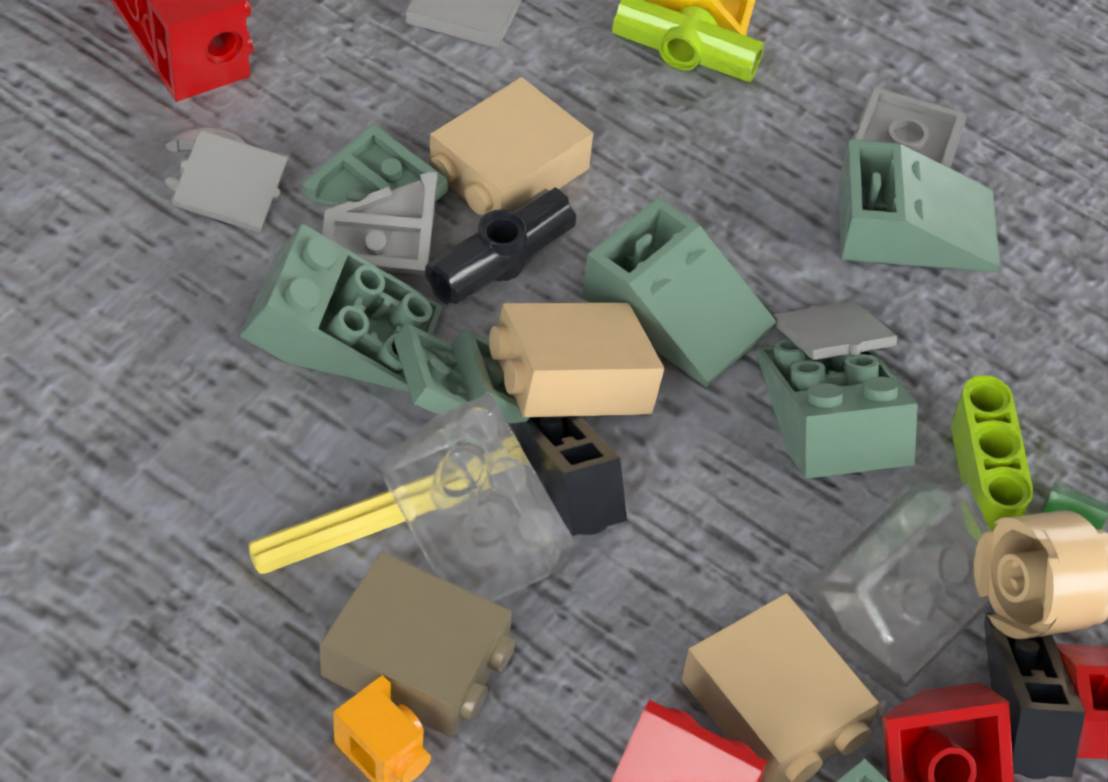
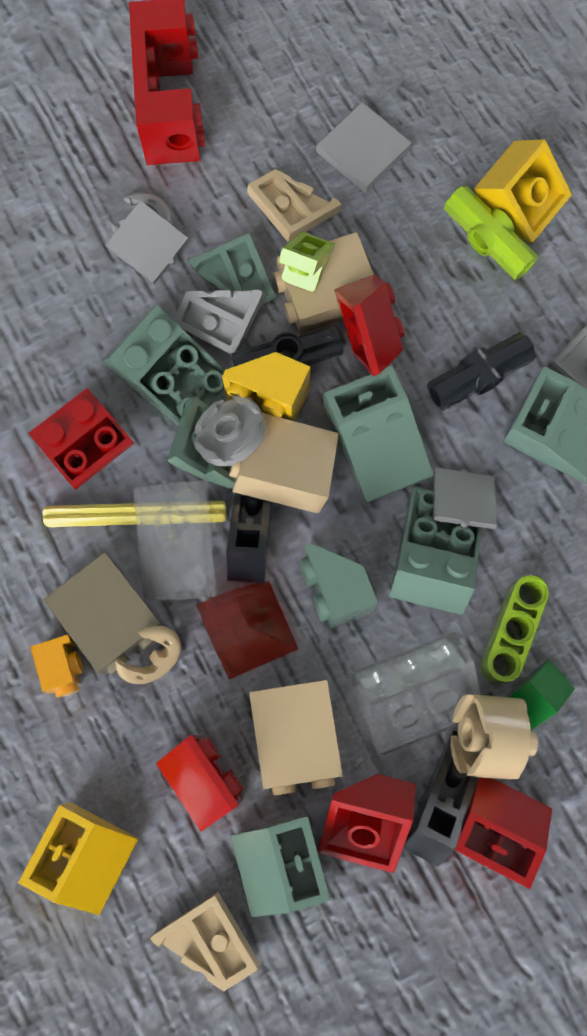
camera: 30 degrees right, 25 degrees up
none -> red slope [28,387,134,490]
none -> tan head [115,626,181,684]
none -> light grey tile [194,396,267,467]
none -> clear red slope [196,580,299,680]
none -> yellow slope [222,352,311,422]
none -> tan wing [247,169,342,242]
none -> lime slope [279,231,335,292]
none -> sand green slope [299,543,378,629]
none -> red slope [334,274,404,376]
none -> black piece [427,332,536,411]

